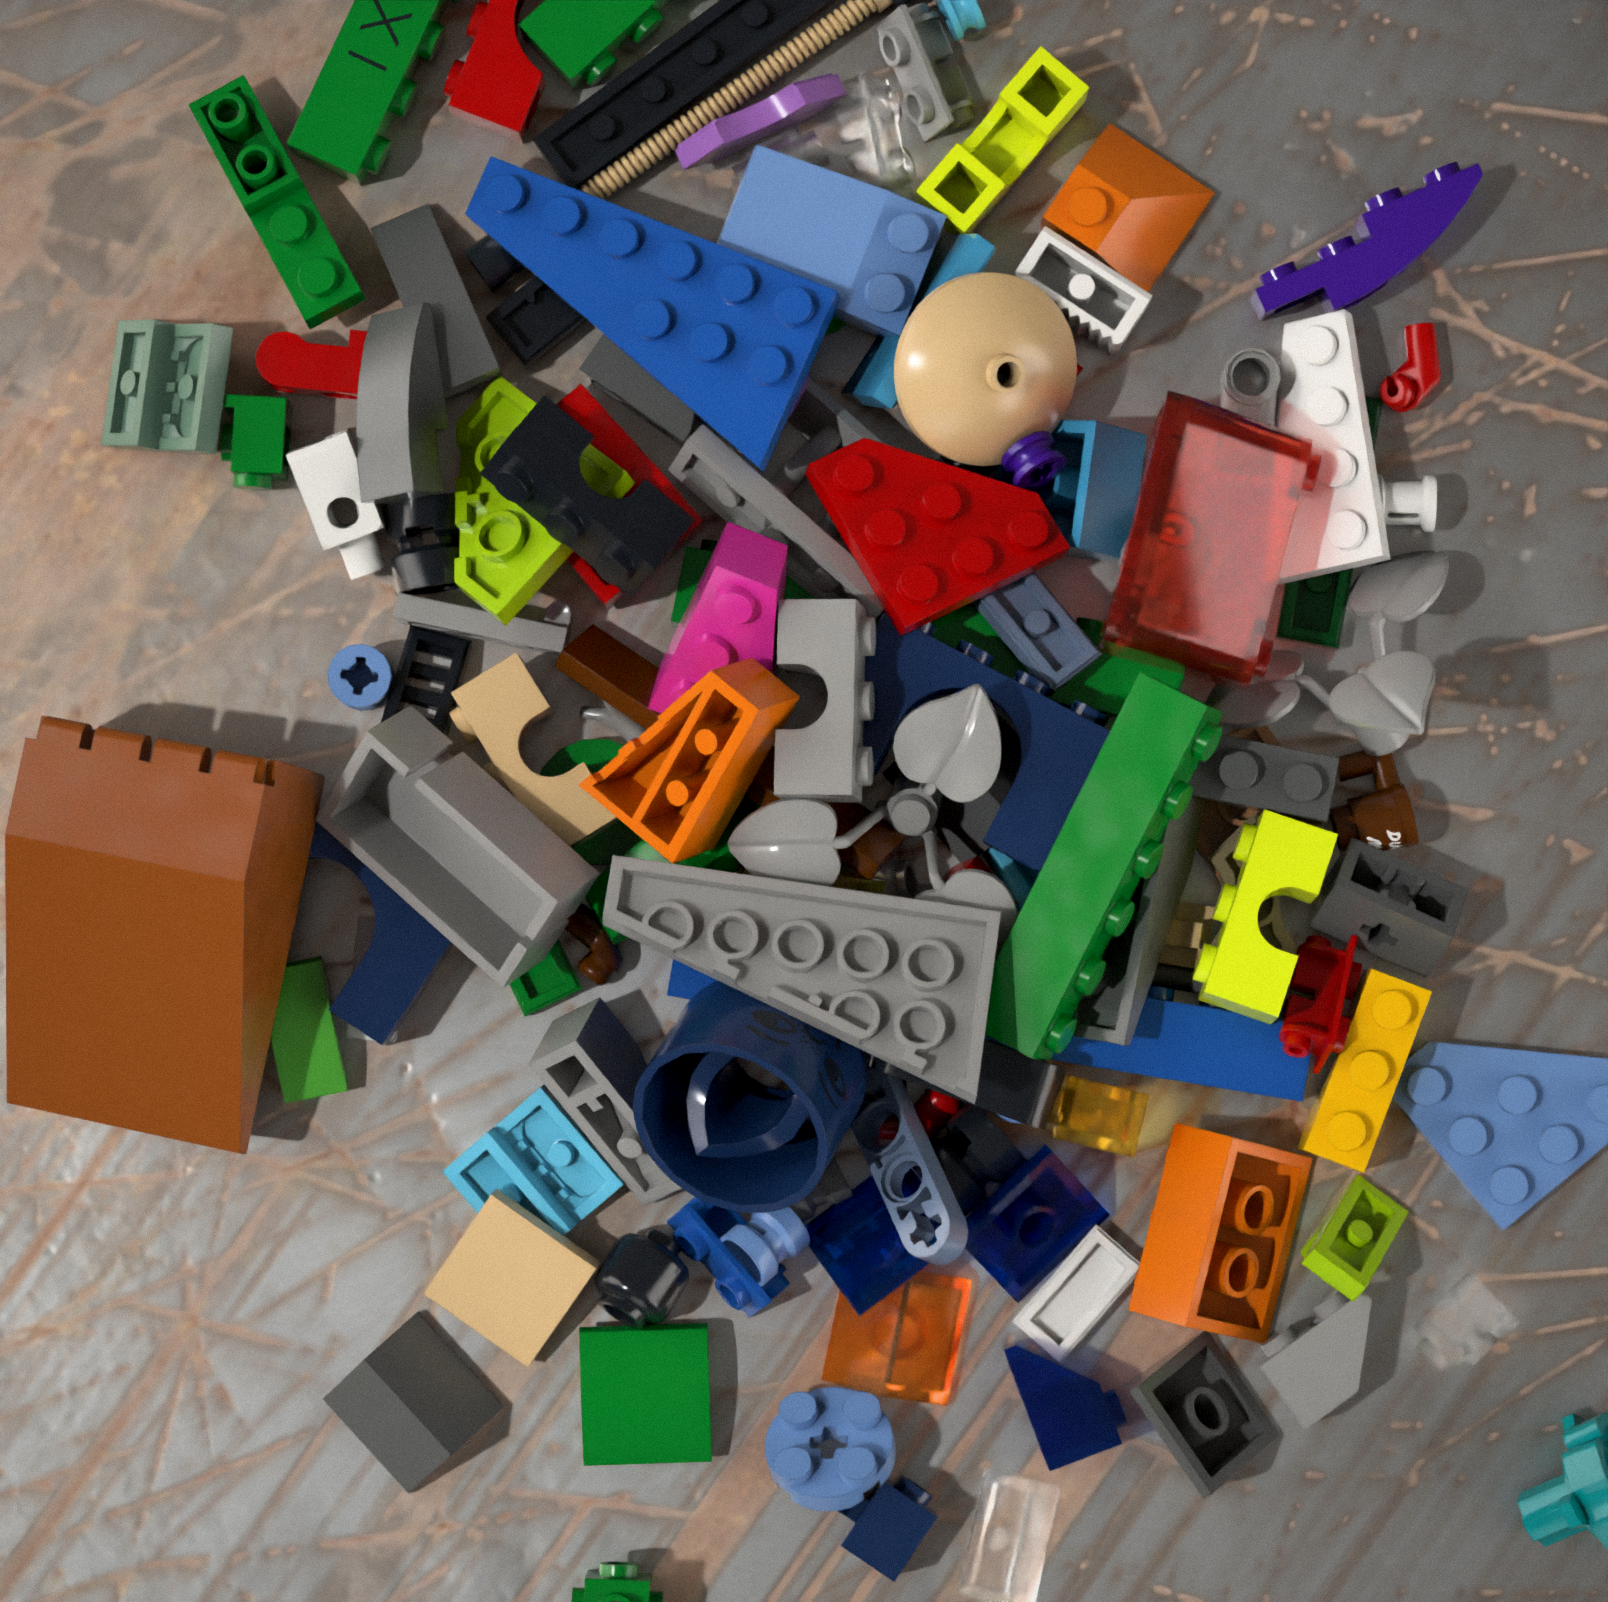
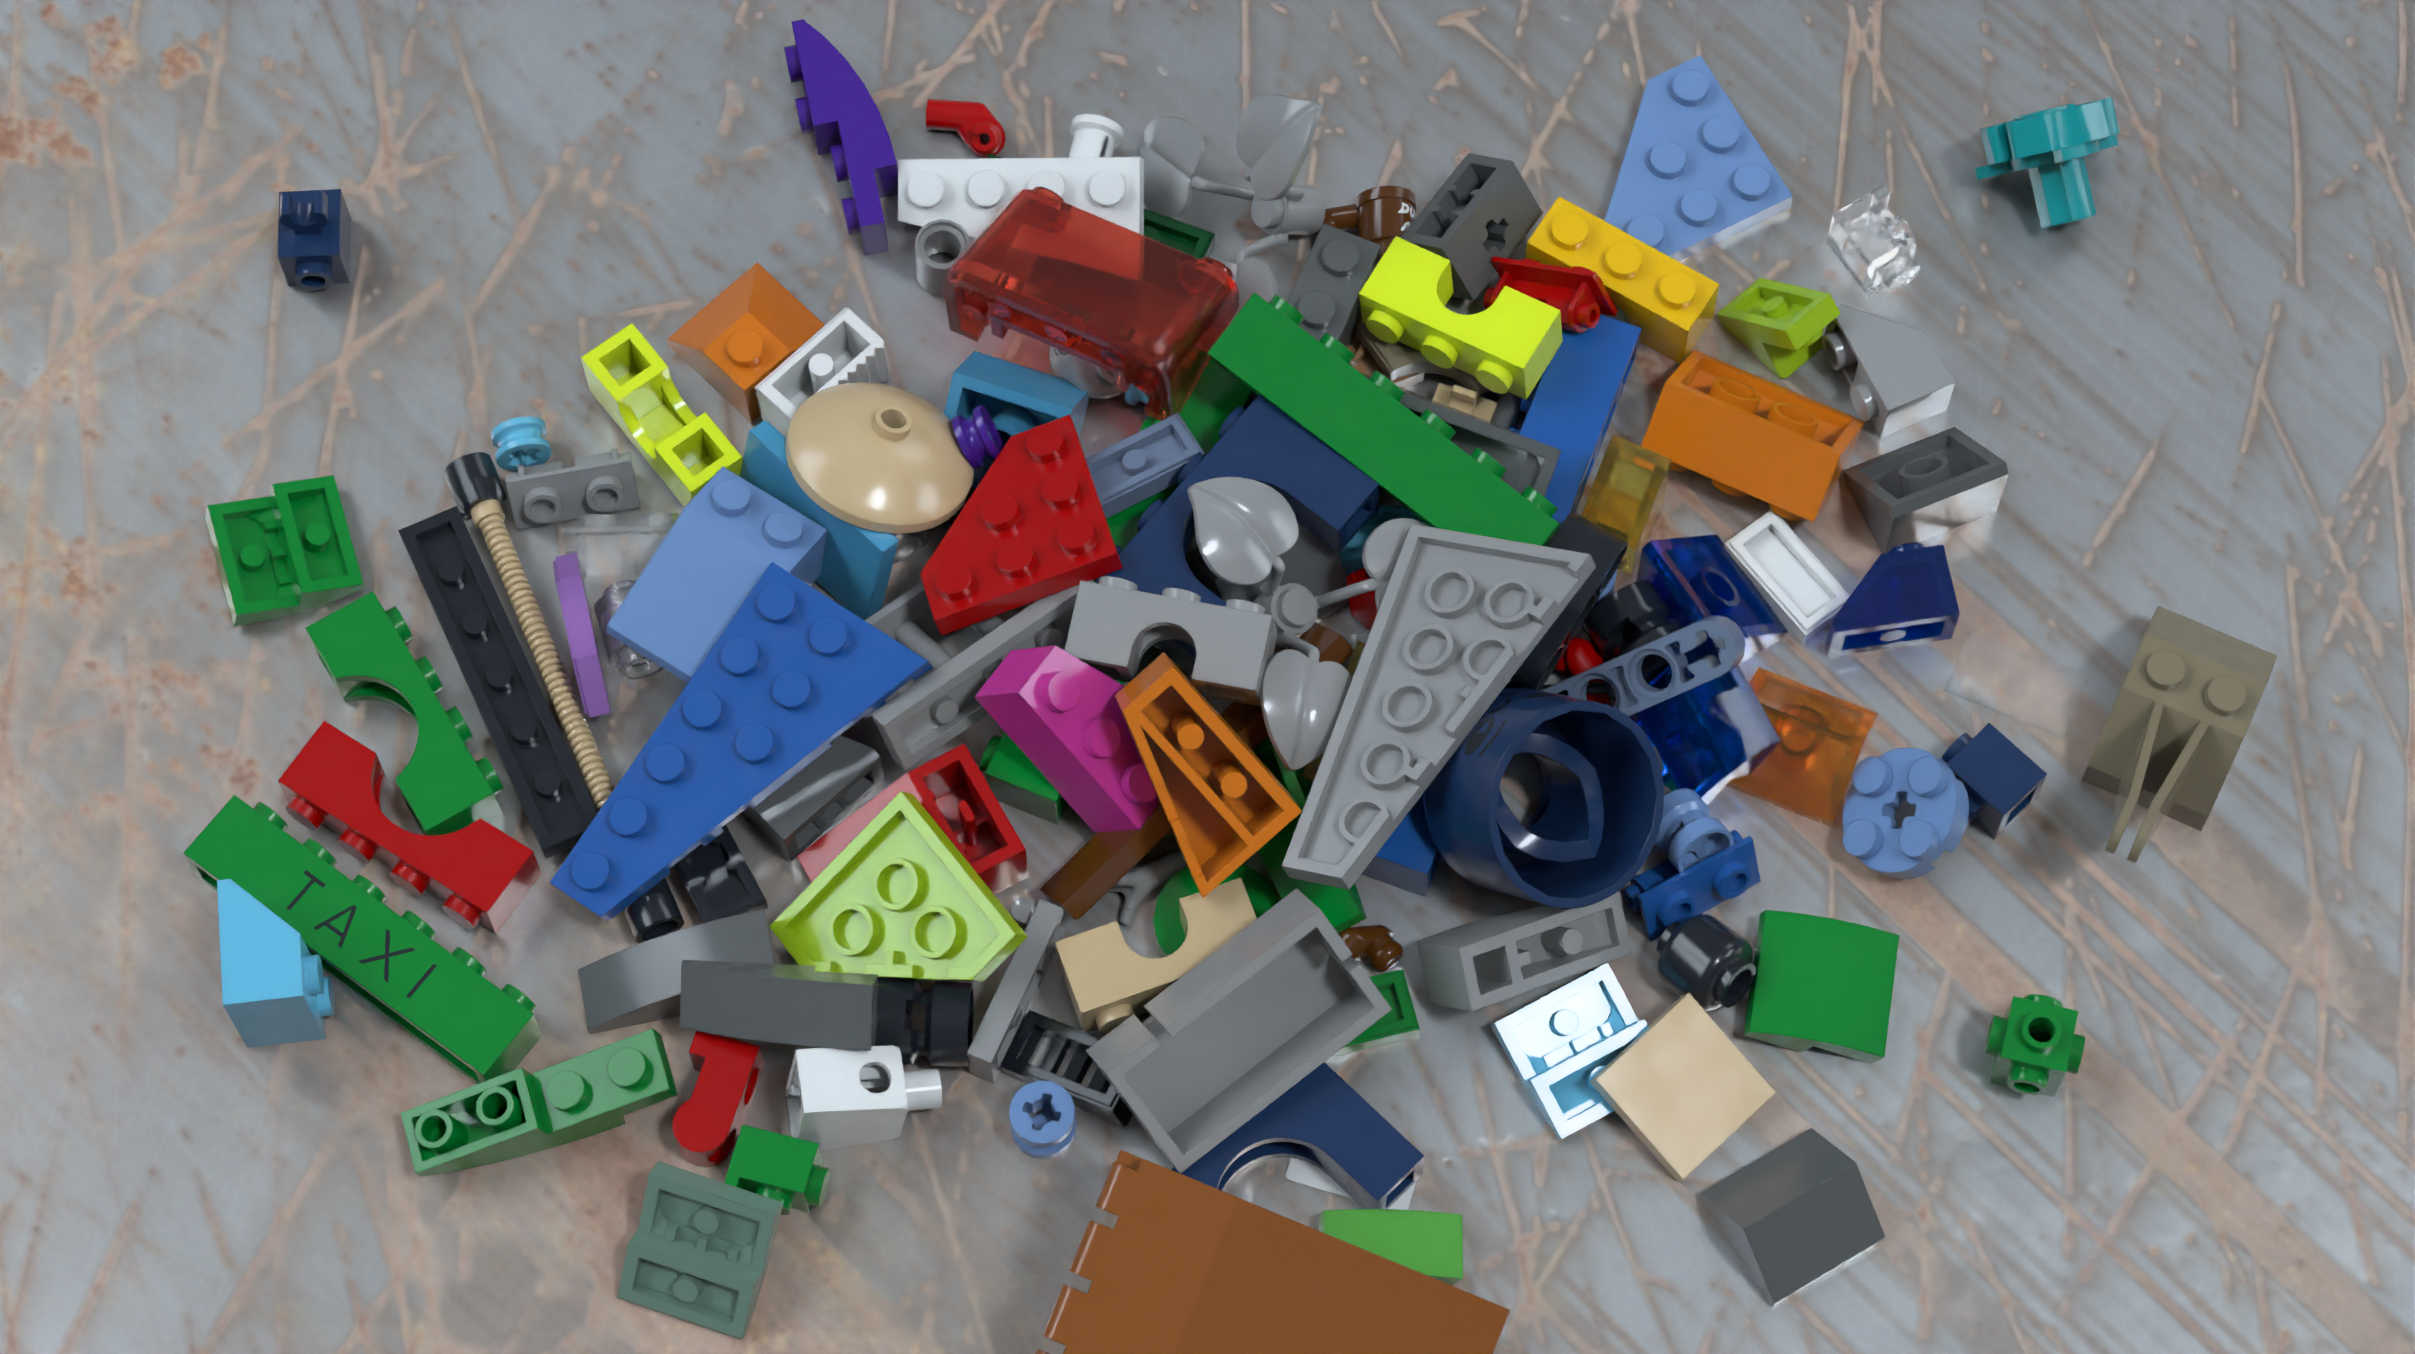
camera: 80 degrees left, 20 degrees down
black arch [480,395,695,598] -> none

